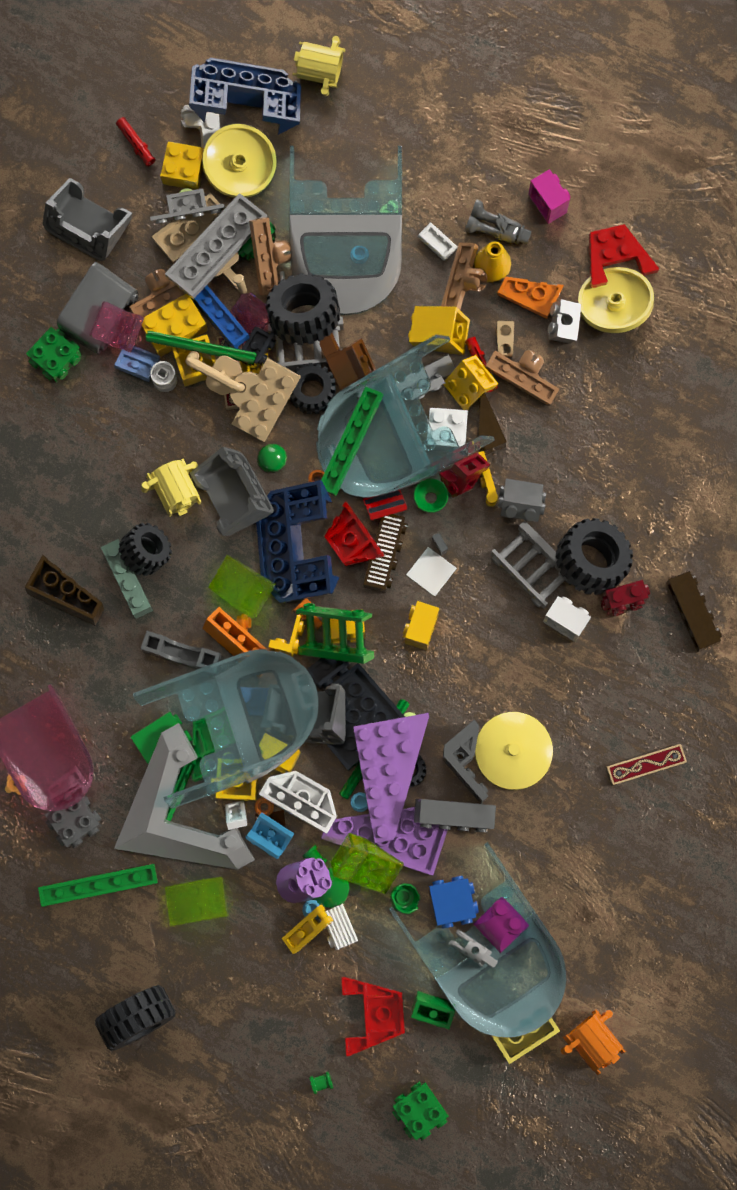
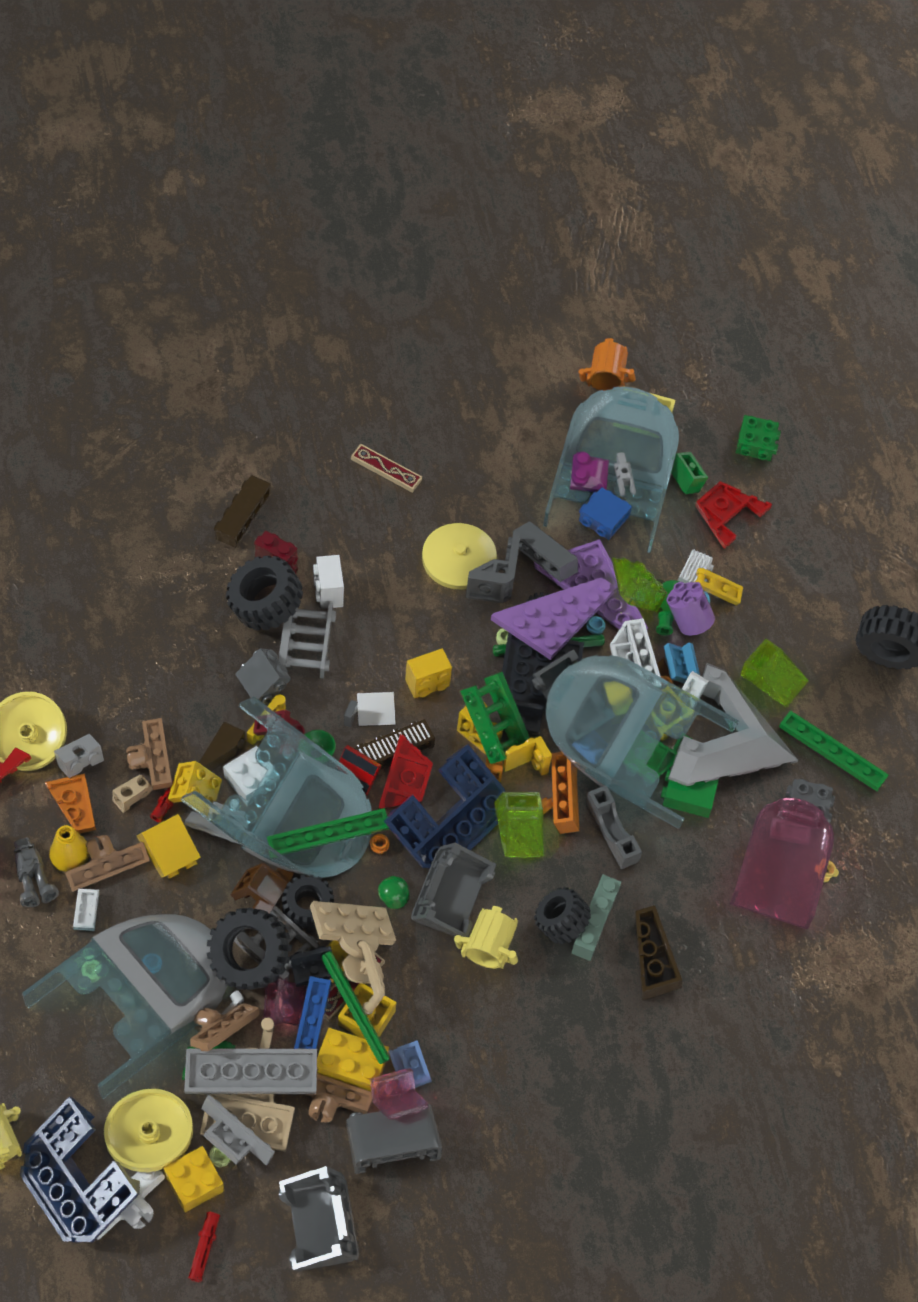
camera: 140 degrees left, 20 degrees down
green brick [26,327,82,383] -> none
white wheel [150,361,177,392] -> none
green bush [309,1071,334,1095] -> none
green hair [390,883,420,914] -> none

